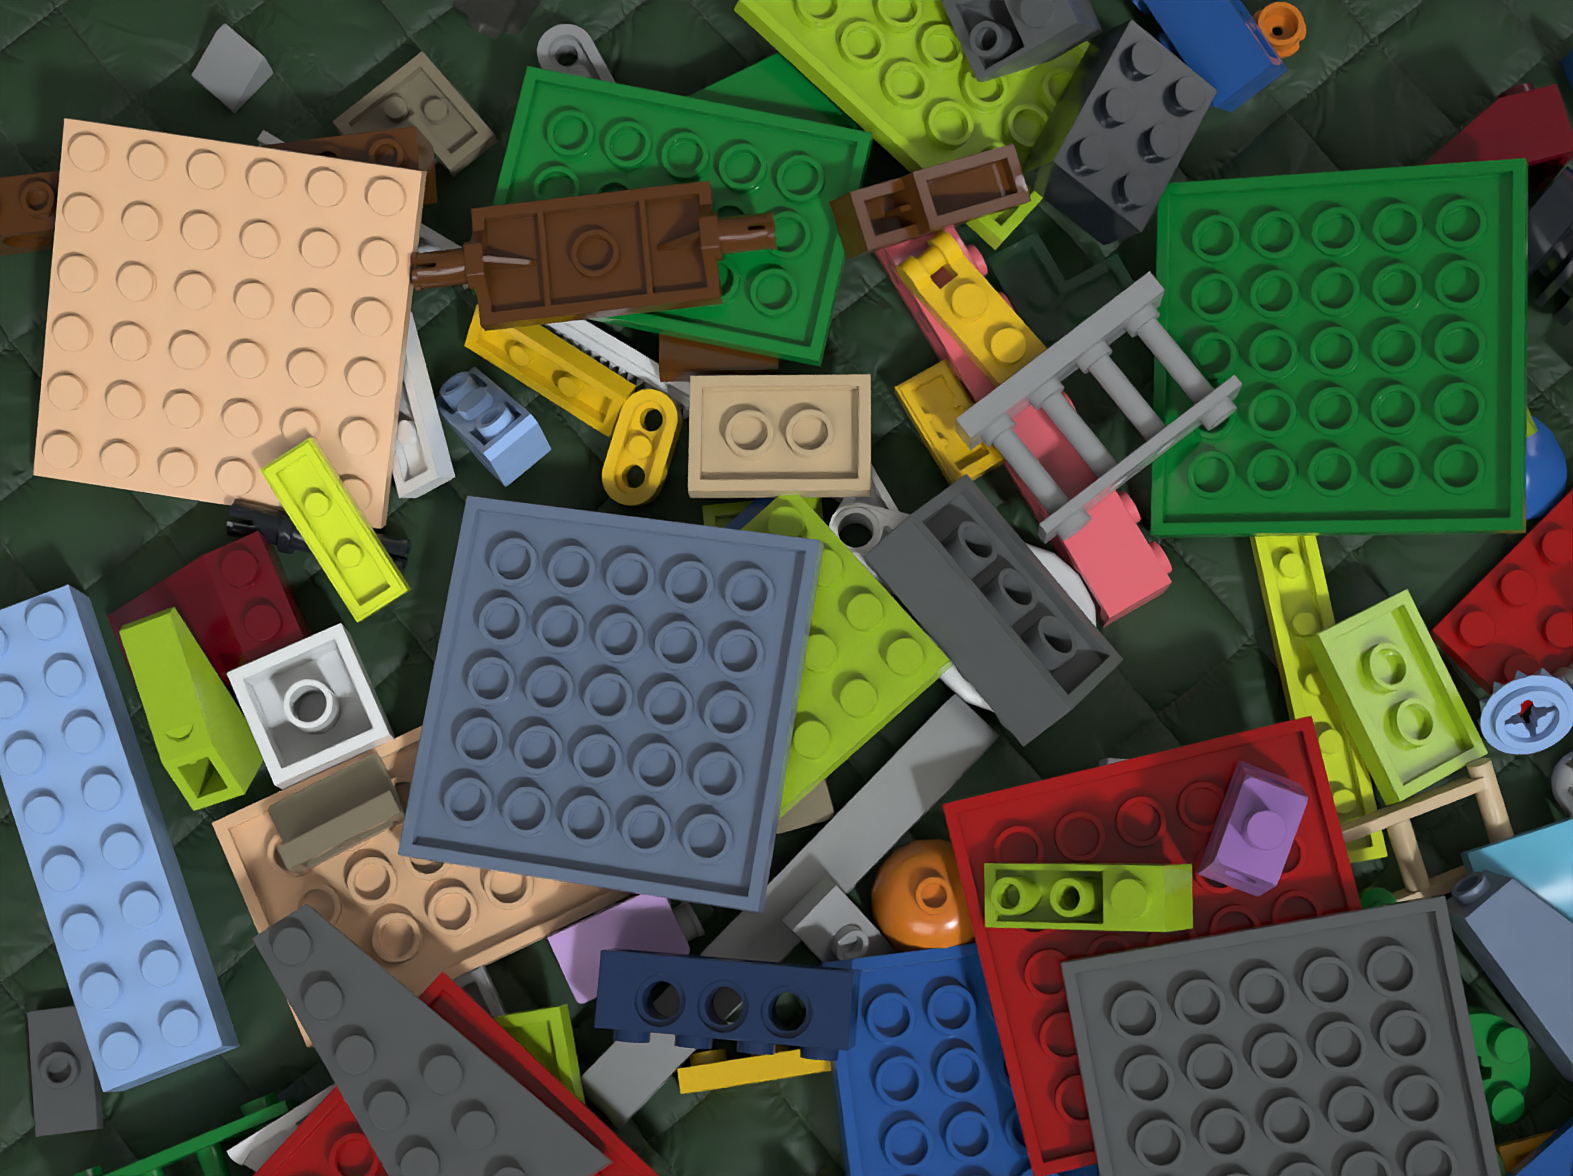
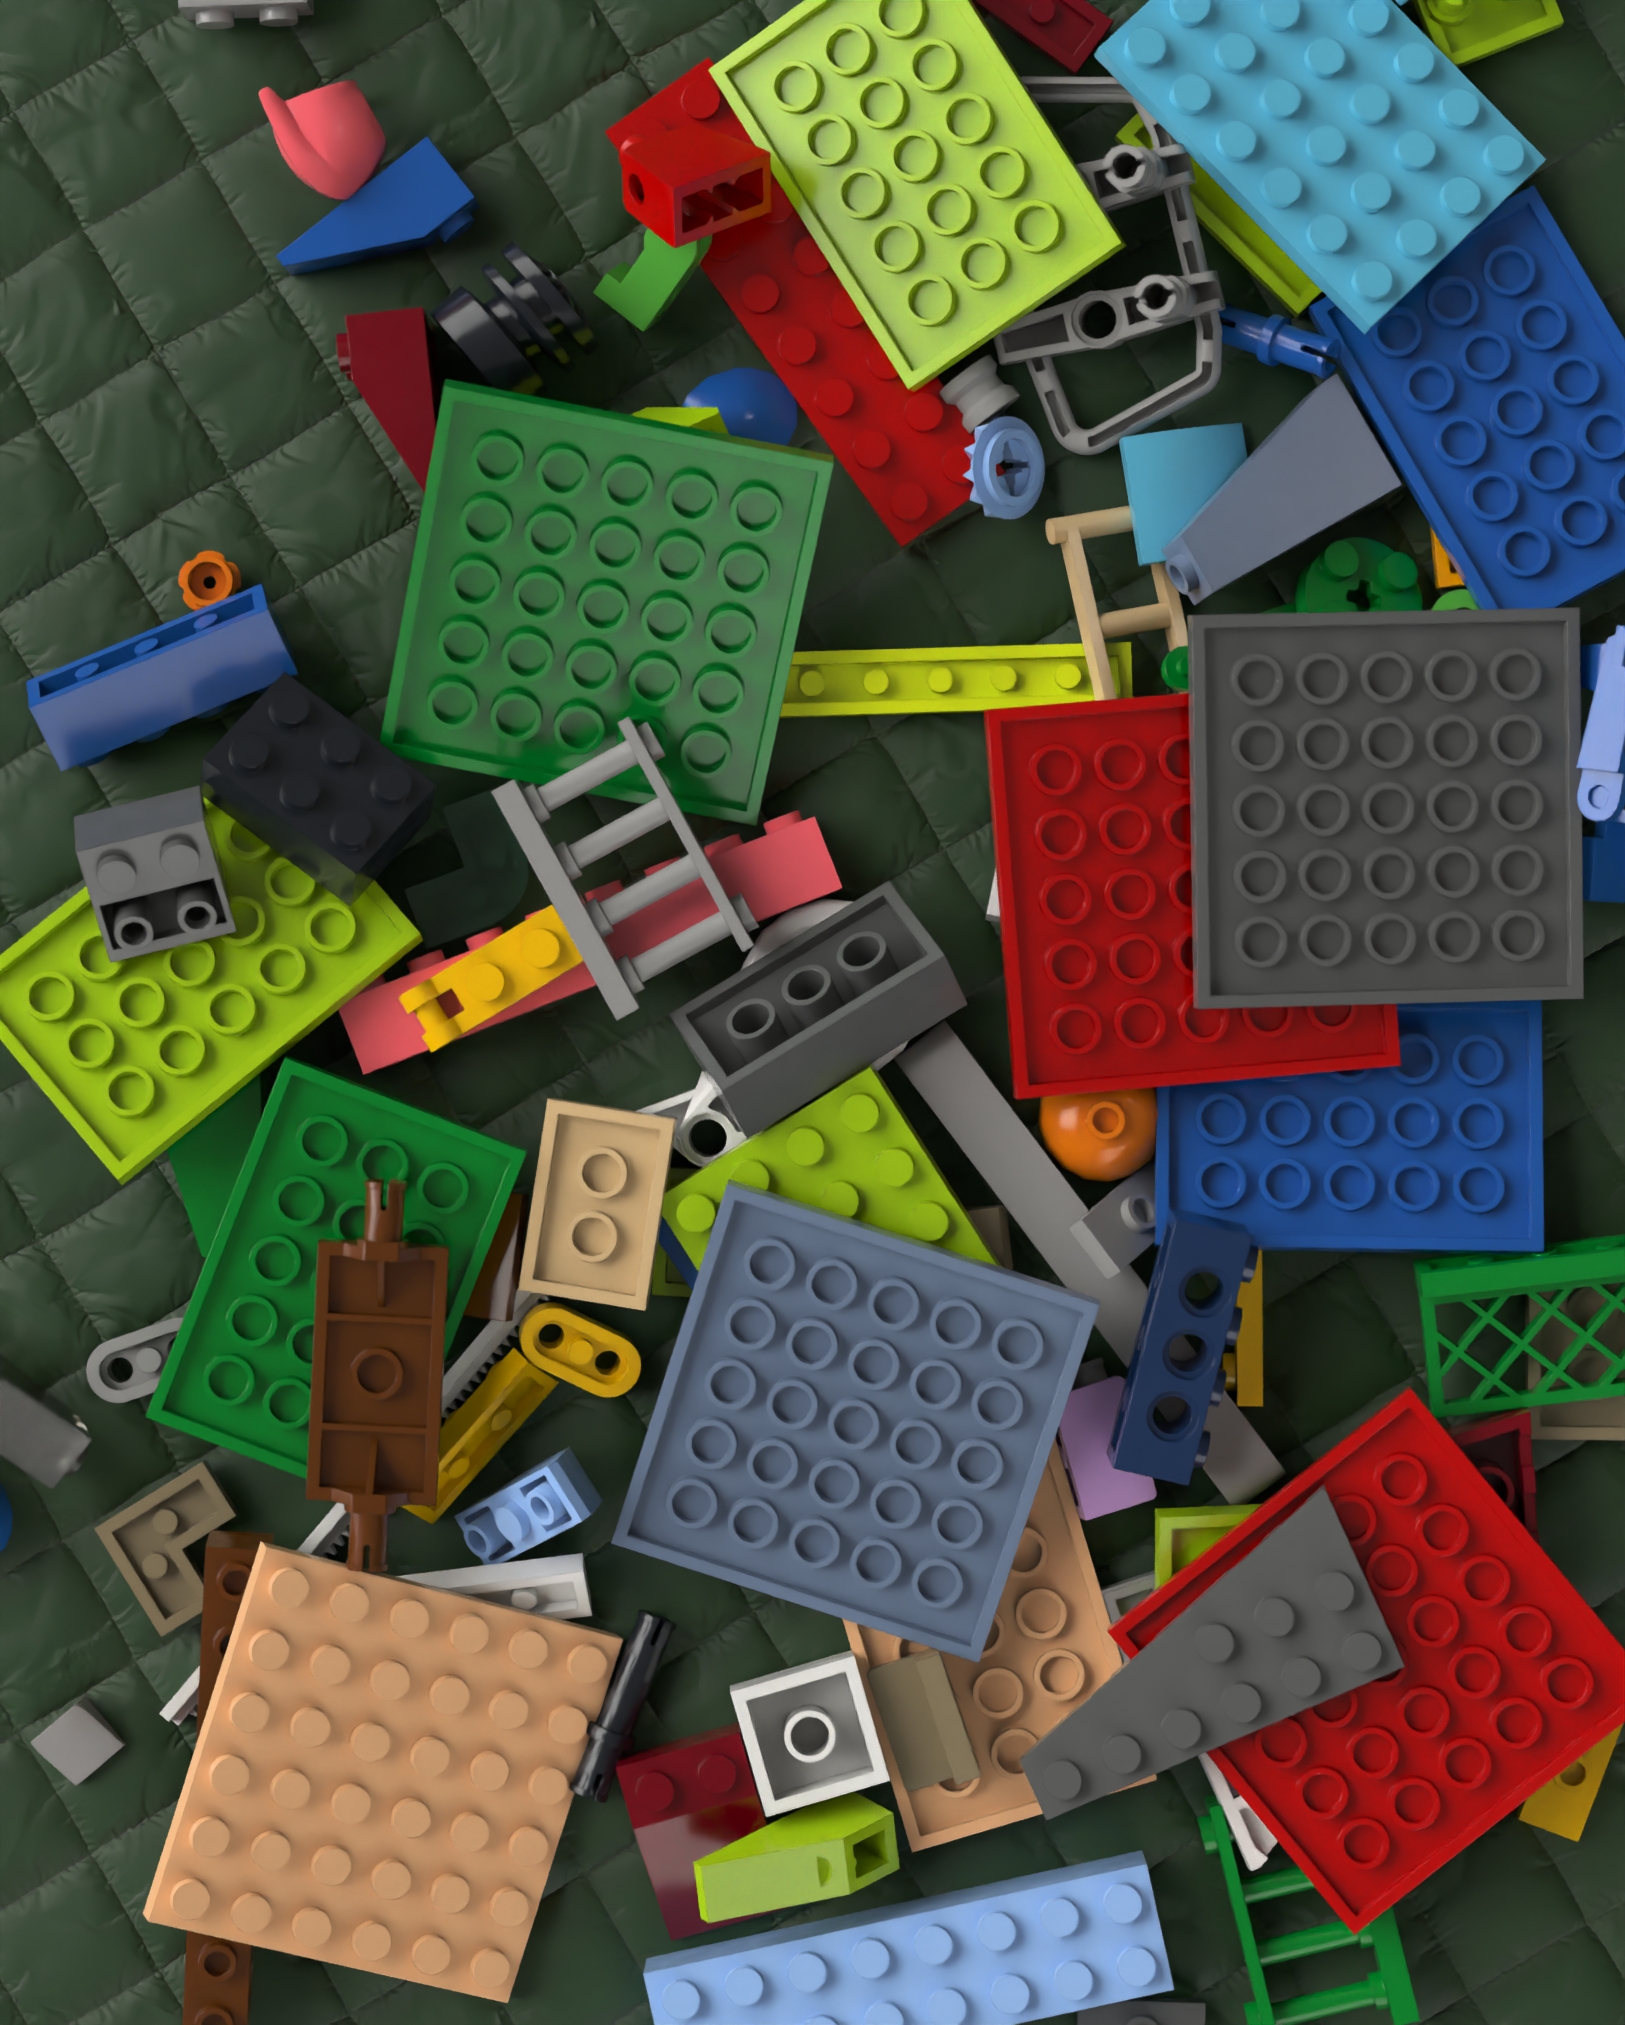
camera: 85 degrees left, 10 degrees up
neon yellow tile [260,437,411,623] -> none
reddish brown slope [829,143,1031,260] -> none
yellow plate [894,359,1005,485] -> none
lime slope [984,863,1193,932] -> none
medium lavender torso [1197,761,1308,897] -> none
lime plate [1305,589,1488,805] -> none

